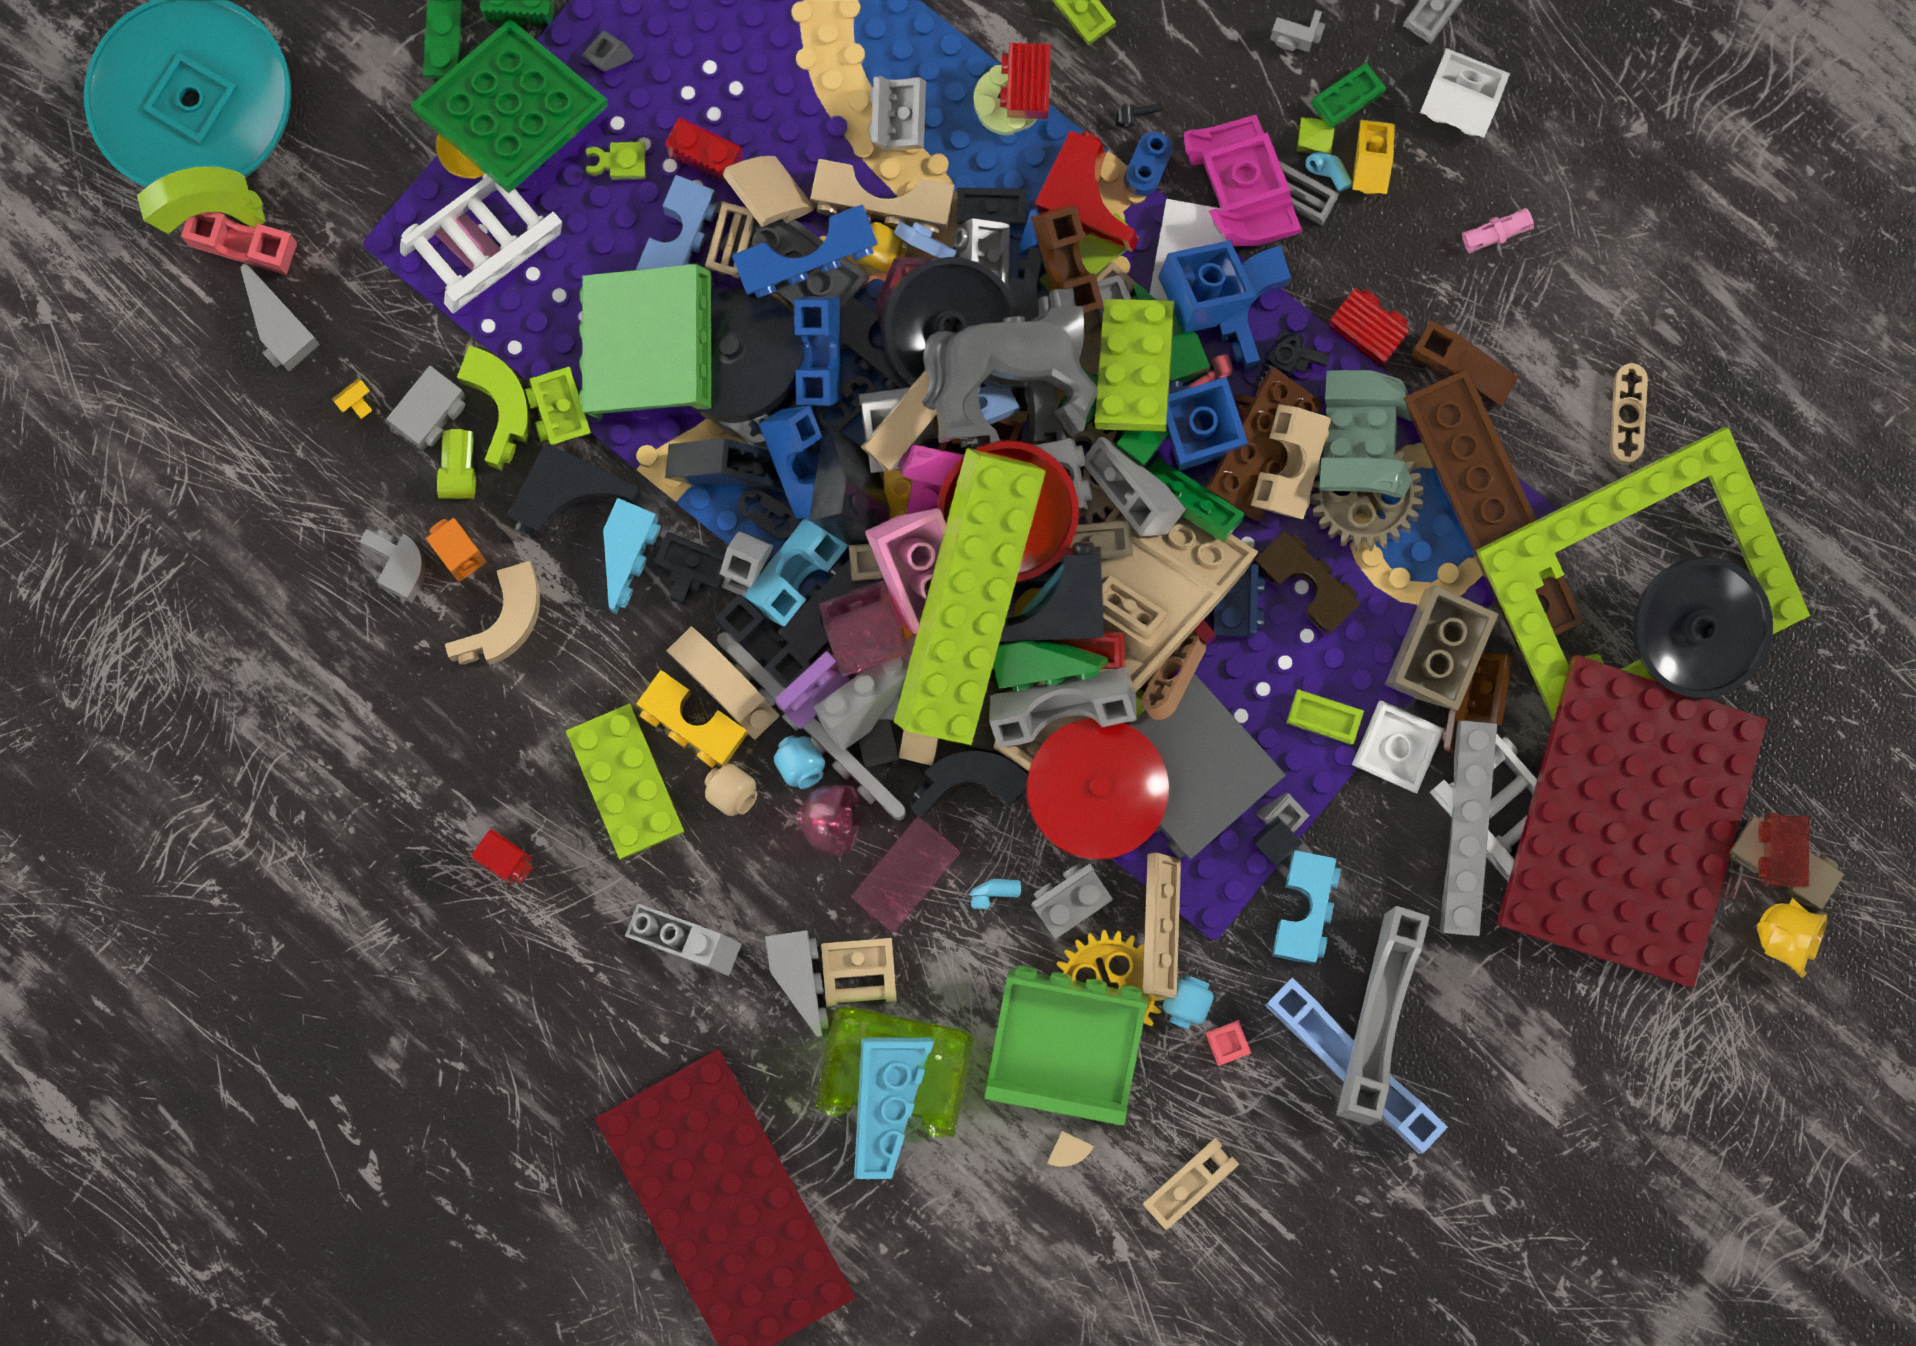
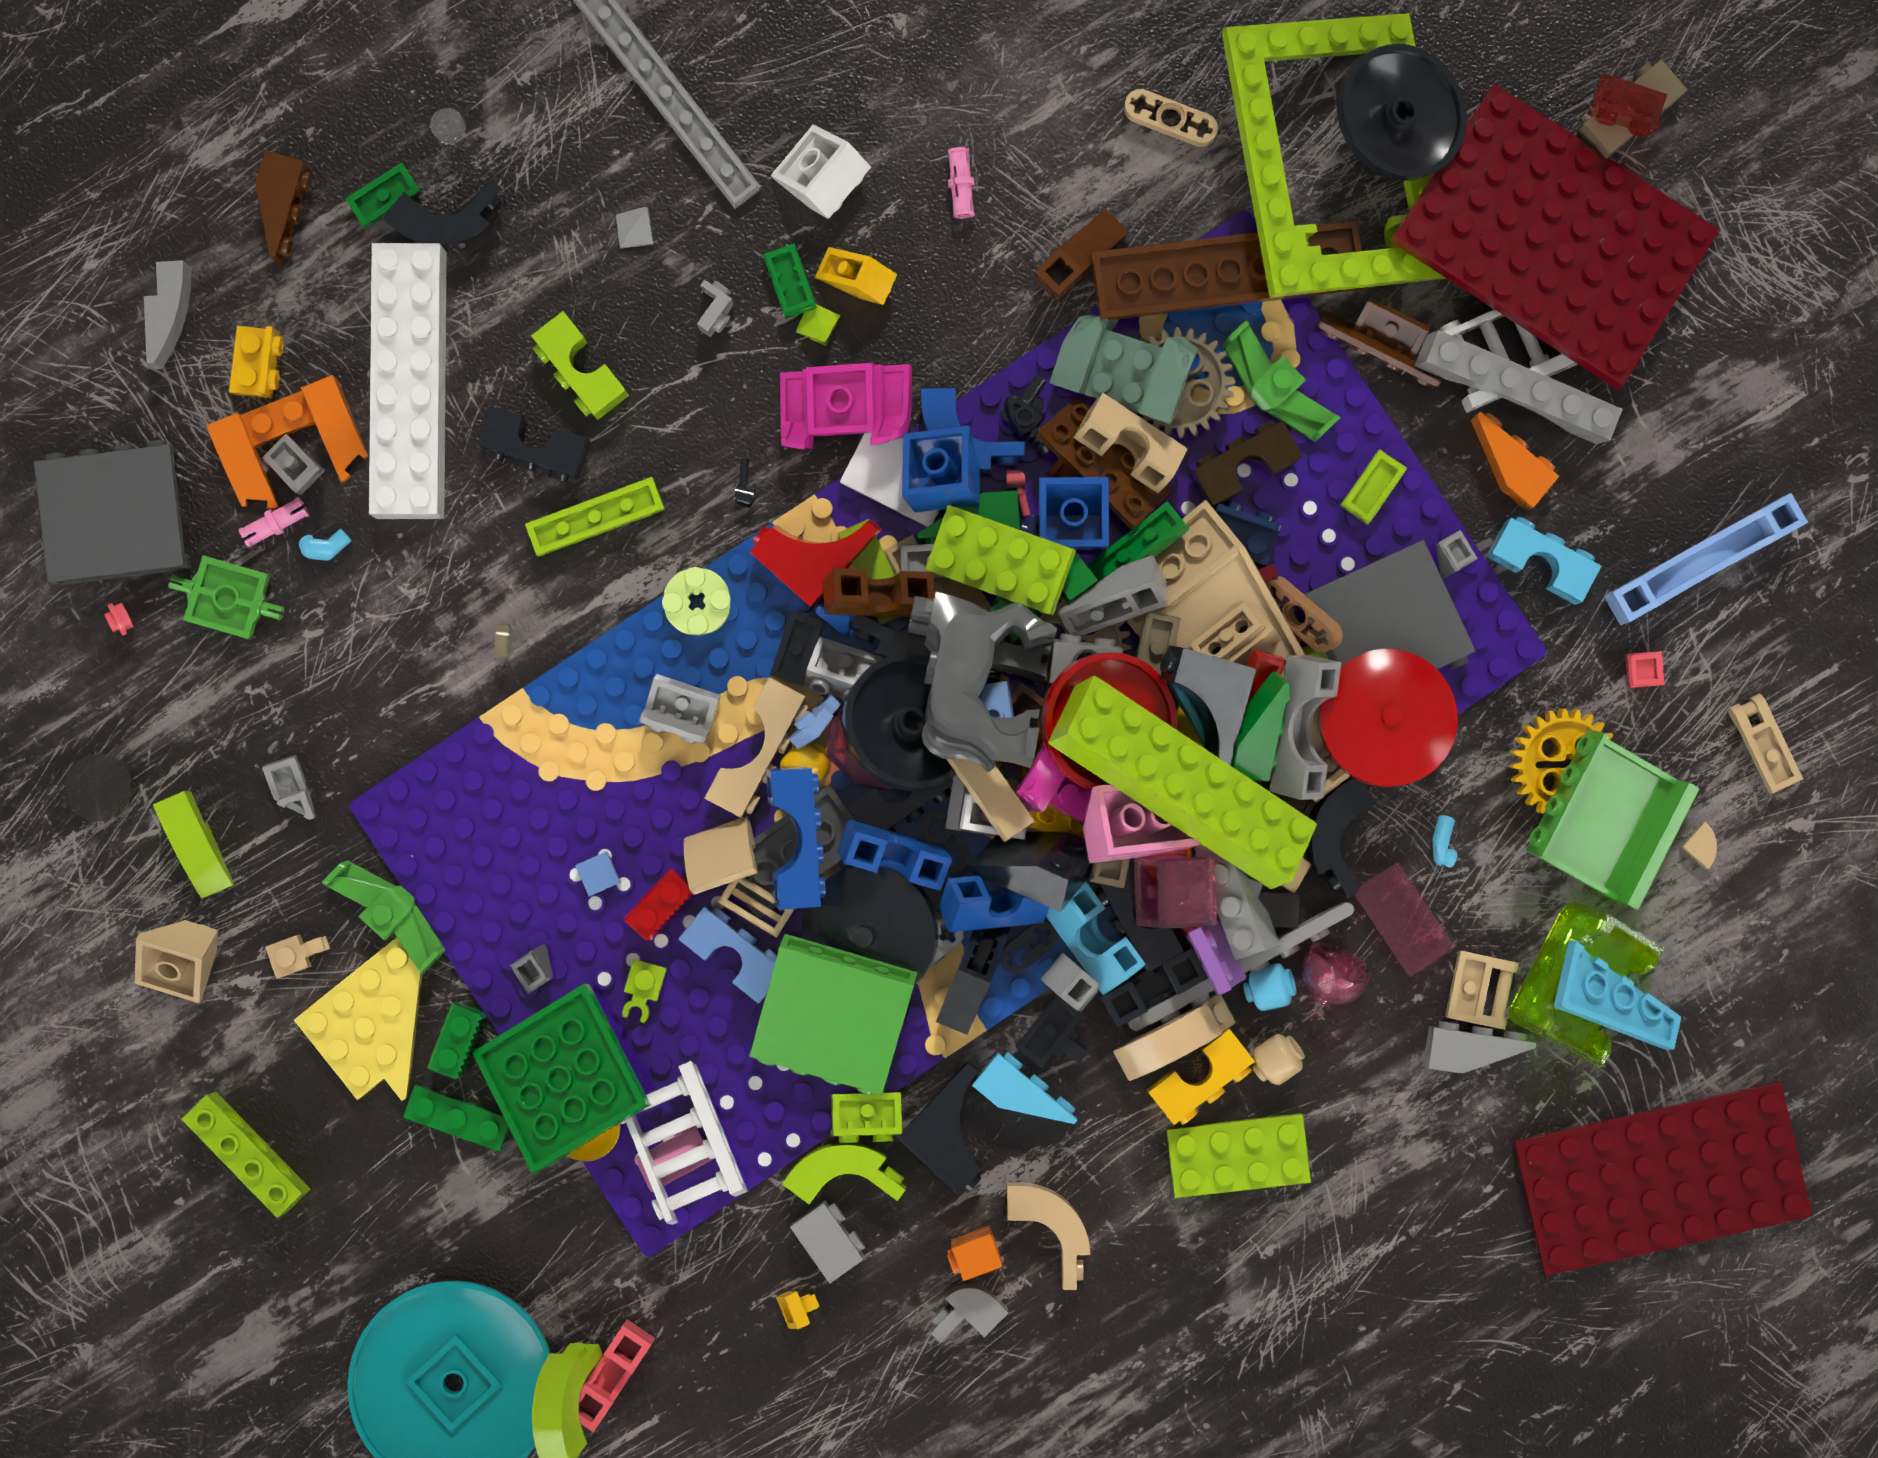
camera: 75 degrees left, 5 degrees up
light grey slope [240,263,320,372] -> none
lime piece [437,429,476,499] -> none
red brick [472,829,533,885] -> none
light grey slope [625,904,742,976] -> none
red brick [1000,42,1051,119] -> none
light grey bracket [1031,863,1113,940] -> none
blue plate [1124,132,1172,196] -> none
tan tile [1143,853,1181,999] -> none
medium azure head [1162,974,1214,1029] -> none
black tile [1252,816,1302,866] -> none
light grey tile [1279,161,1340,226] -> none
medium azure arm [1306,152,1353,192] -> none
red brick [1328,288,1411,367] -> none
light grey arch [1336,906,1430,1125] -> none
white tile [1352,701,1444,793] -> none
dark tan slope [1385,585,1498,711] -> none
yellow helmet [1757,897,1827,978] -> none
none -> medium blue tile [575,851,621,897]
none -> bright green plate [1222,320,1341,442]
none -> orange slope [1471,412,1559,511]

